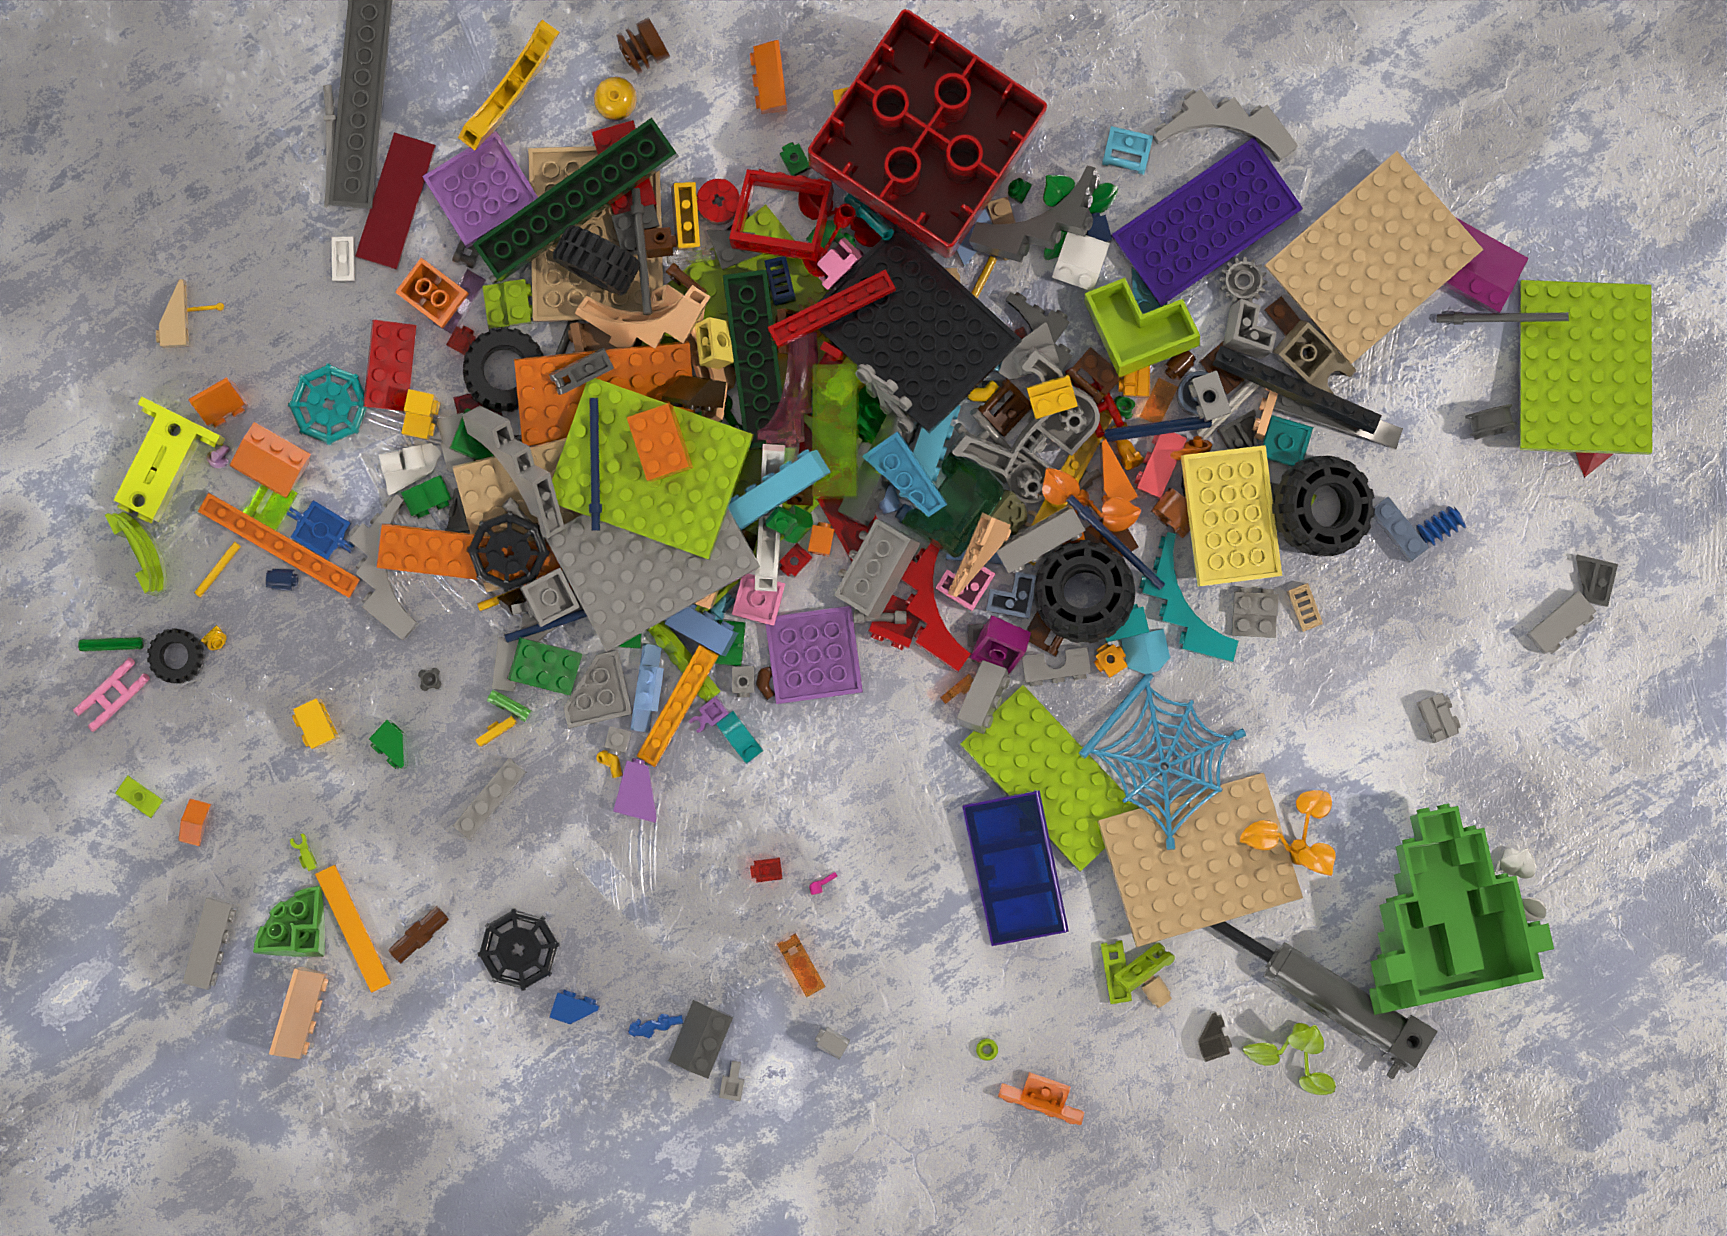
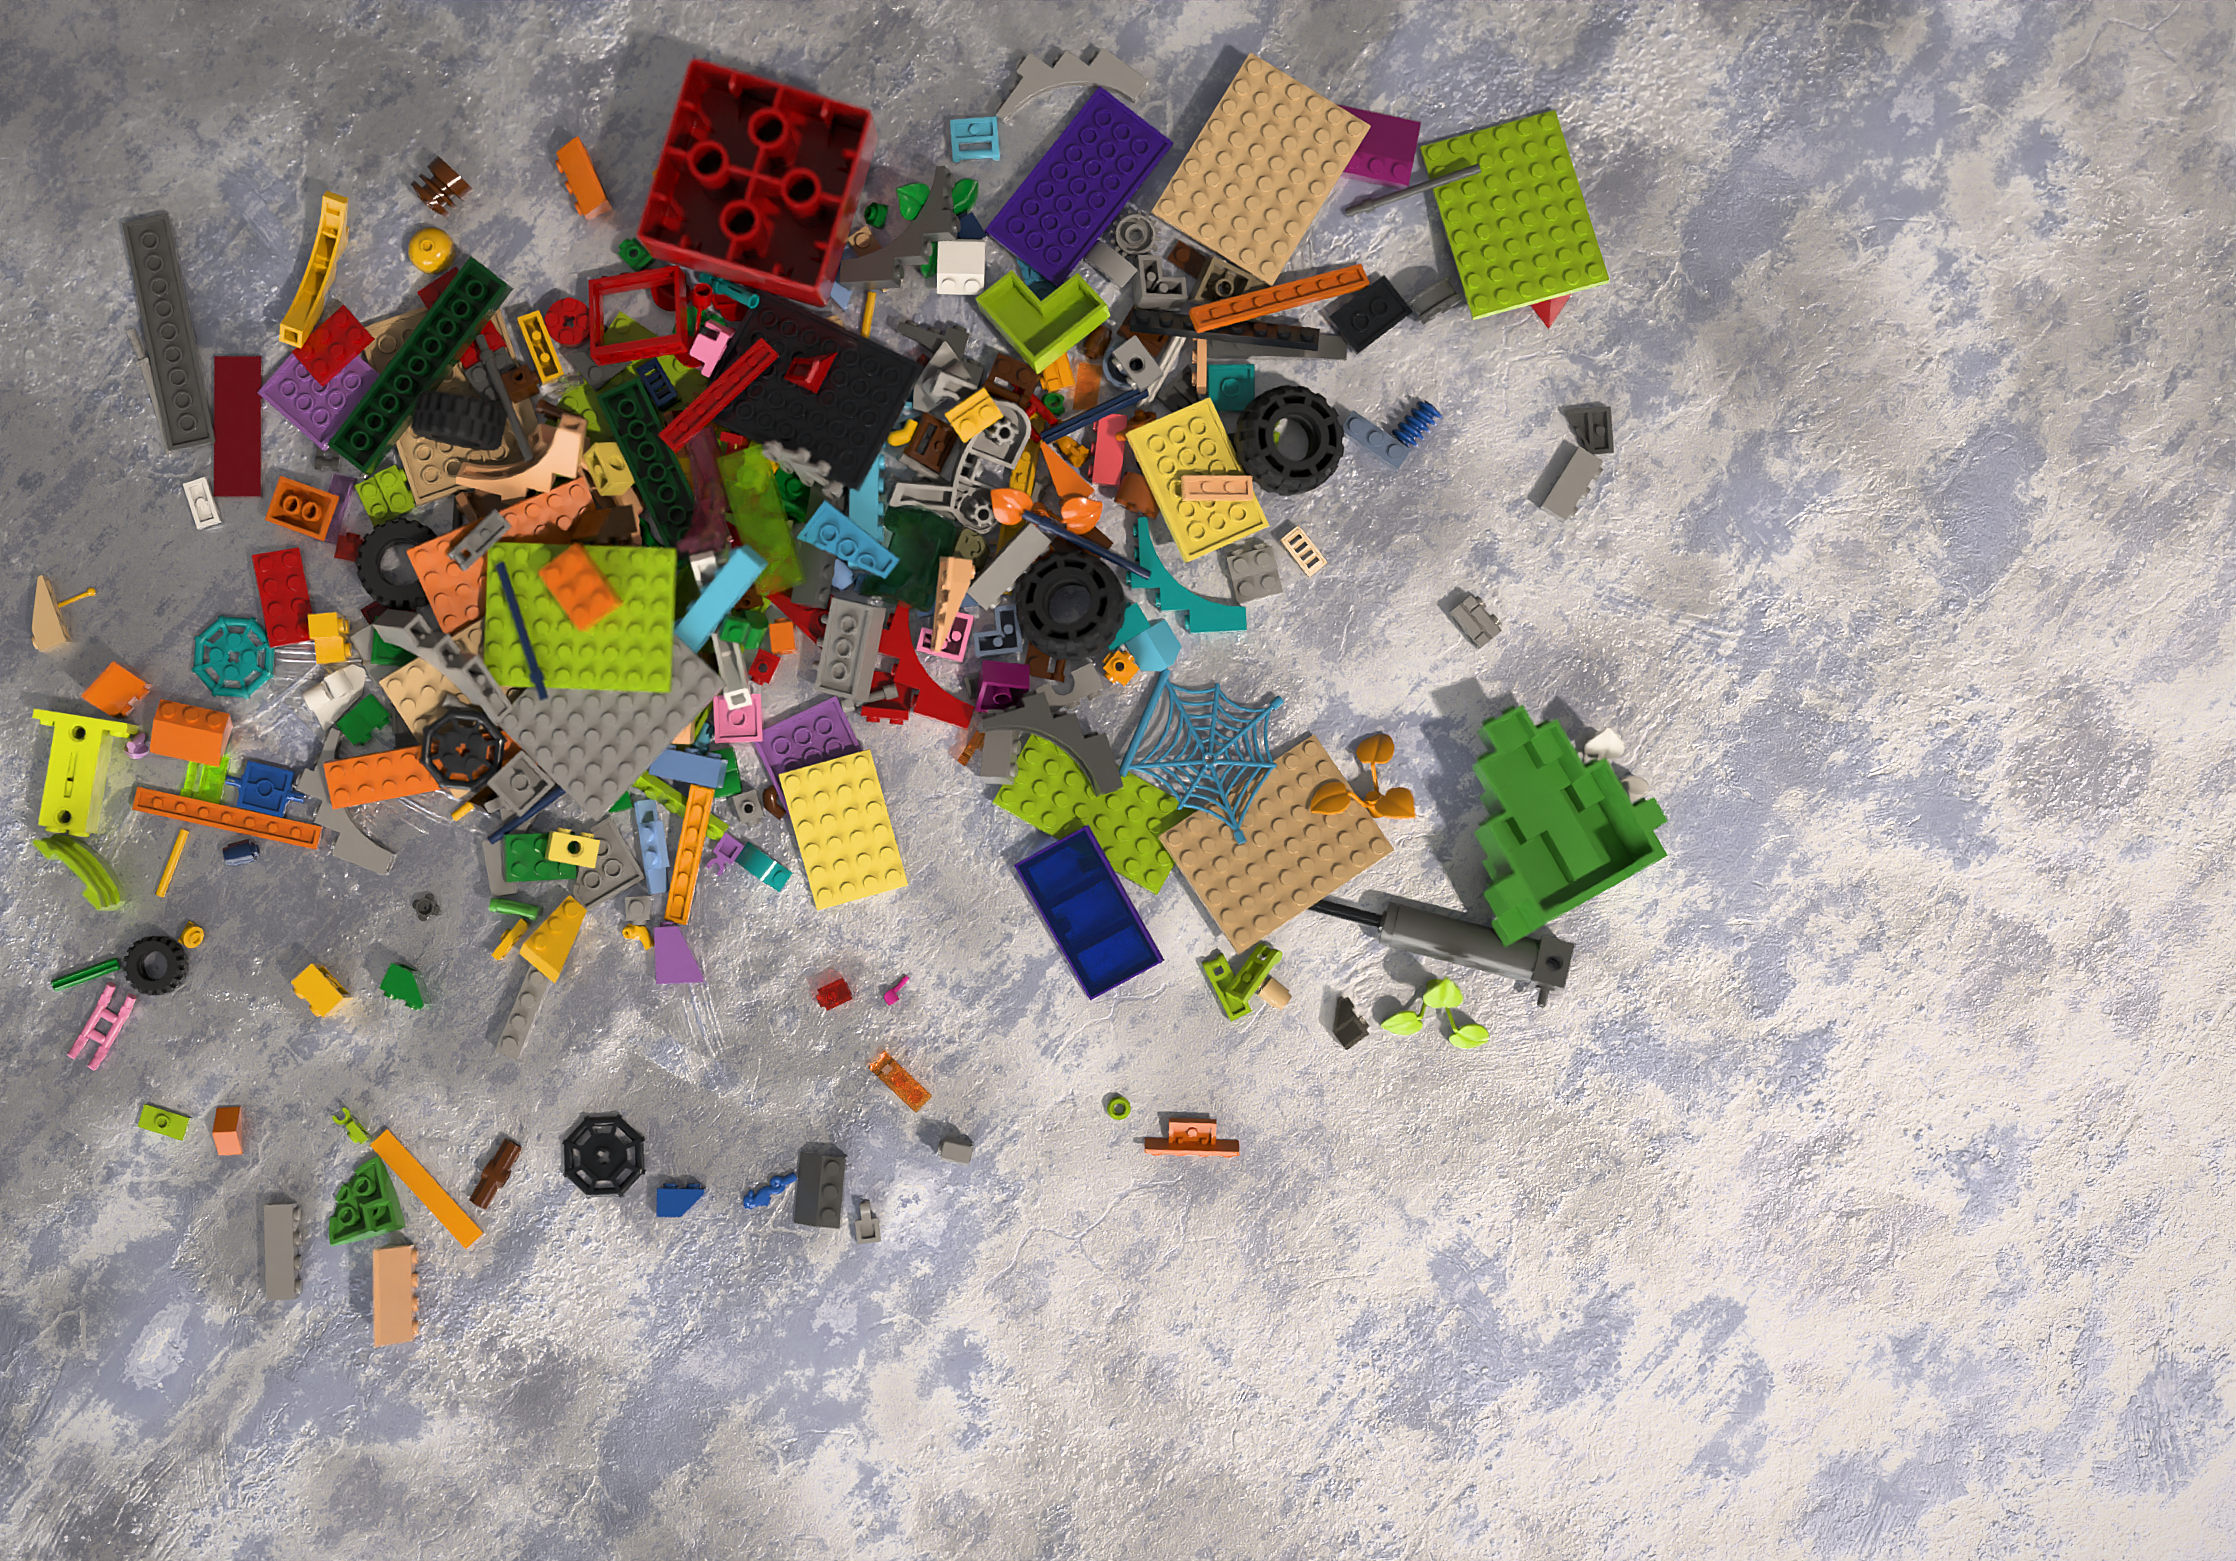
camera: 15 degrees left, 0 degrees up
none -> red plate [292,304,375,387]
none -> yellow wedge [519,895,587,983]
none -> light yellow brick [544,827,600,868]
none -> light yellow plate [779,749,908,910]
none -> red slope [784,352,838,393]
none -> dark grey arch [976,690,1123,797]
none -> light grey brick [1083,239,1138,288]
none -> light nougat plate [1181,476,1253,501]
none -> orange plate [1189,264,1370,333]
none -> black plate [1328,275,1413,355]

